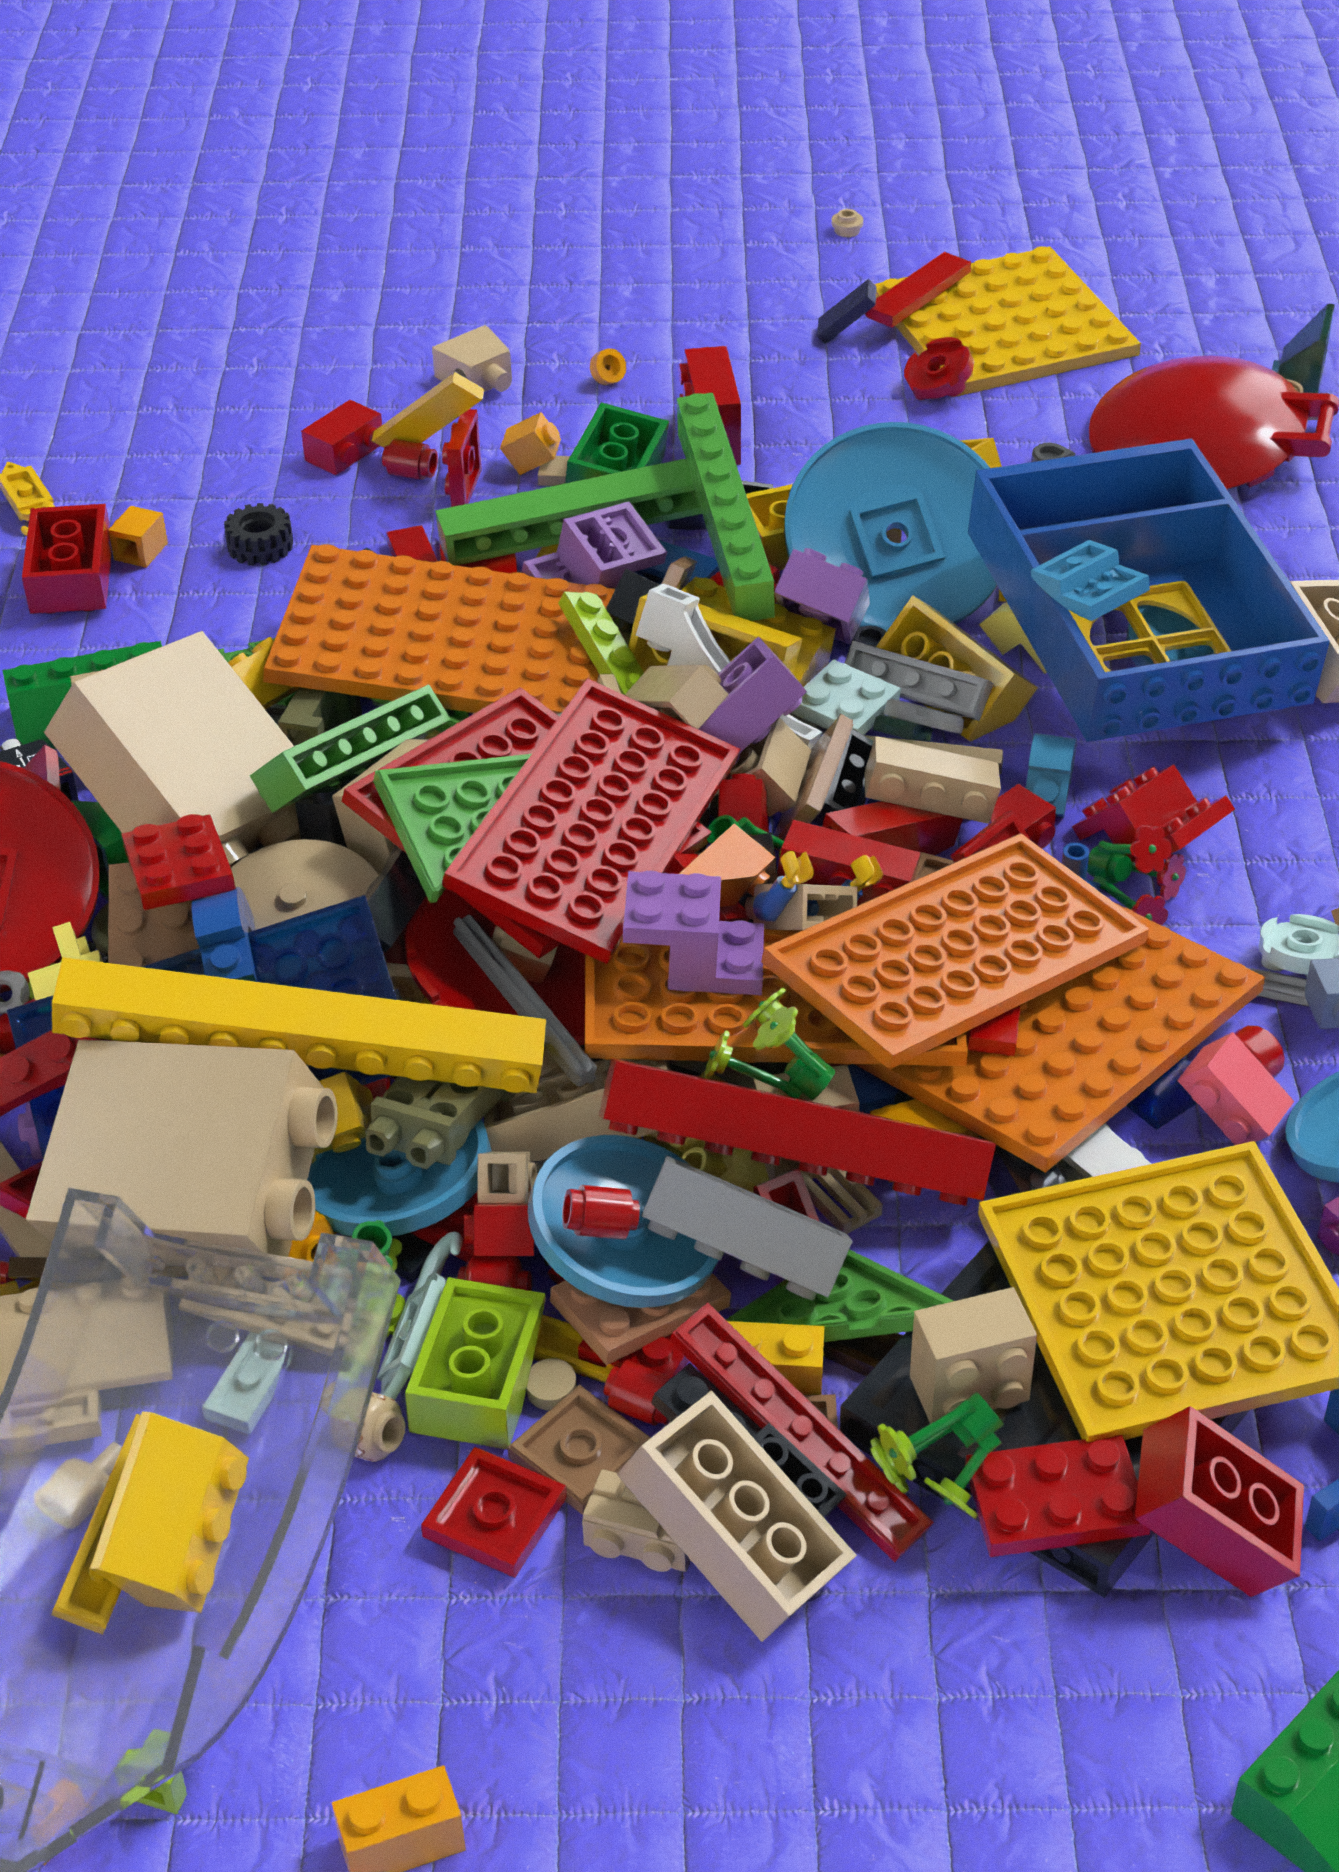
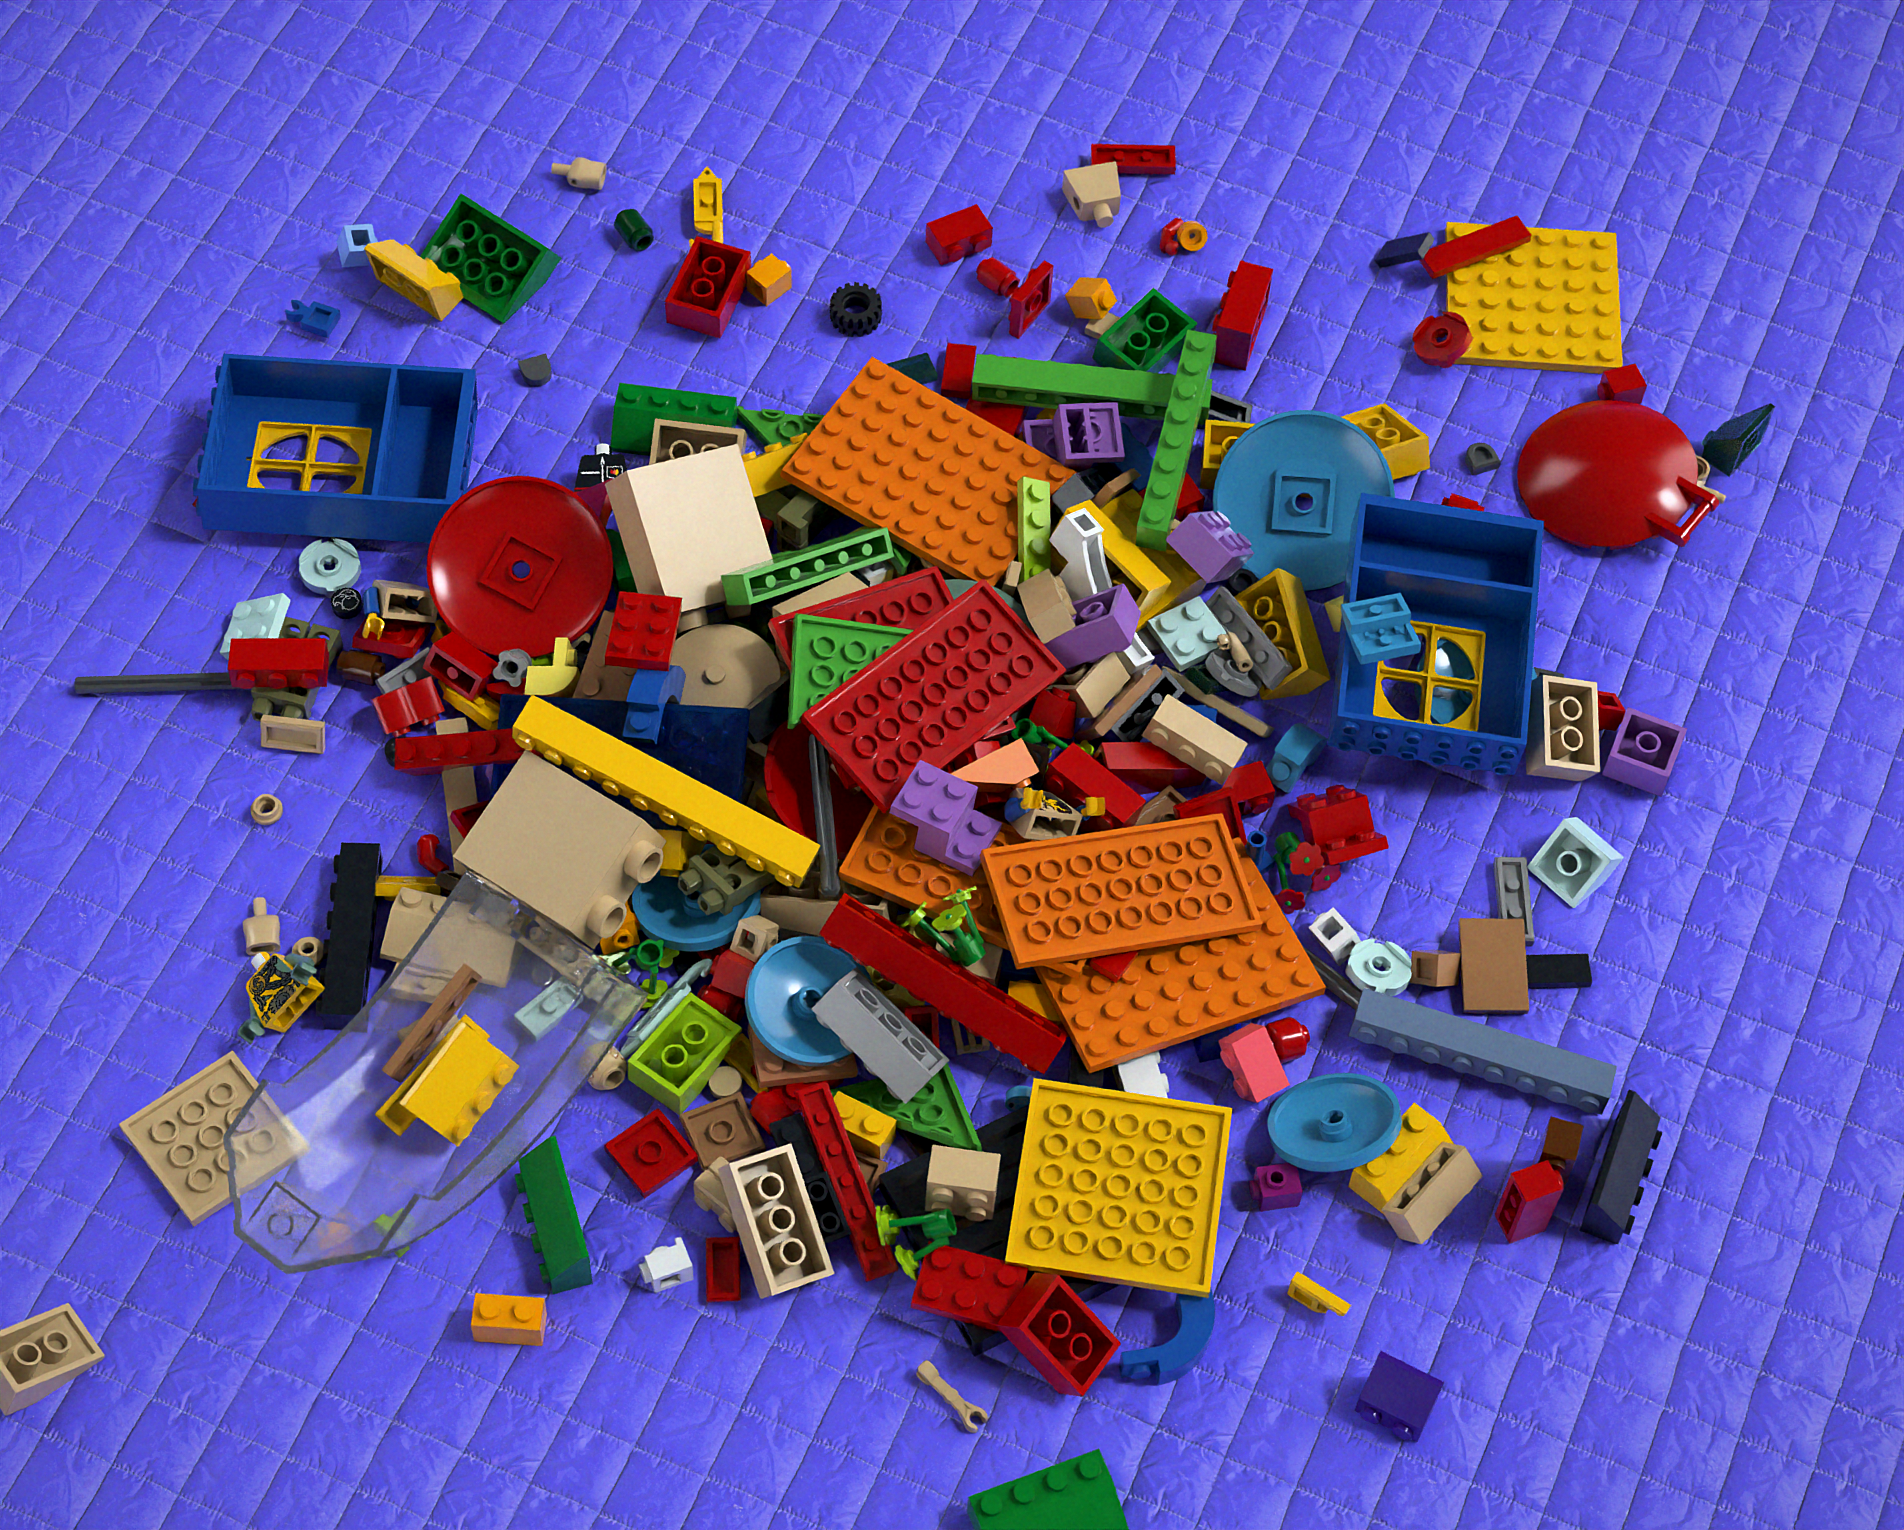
camera: 20 degrees right, 15 degrees up
yellow tile [372,372,484,448] -> none
red brick [562,1185,640,1240] -> none
tan plate [831,209,864,237] -> none
none -> medium nougat tile [382,963,482,1083]
none -> green slope [514,1135,593,1294]
none -> white brick [639,1237,694,1293]
none -> red tile [706,1237,741,1302]
none -> tan piece [916,1360,988,1433]
none -> dark azure tile [1005,1086,1032,1112]
none -> red plate [1090,144,1176,174]
none -> red arm [1159,217,1184,256]
none -> tan arm [1217,632,1253,672]
none -> white brick [1308,907,1361,966]
none -> red brick [1597,363,1647,404]

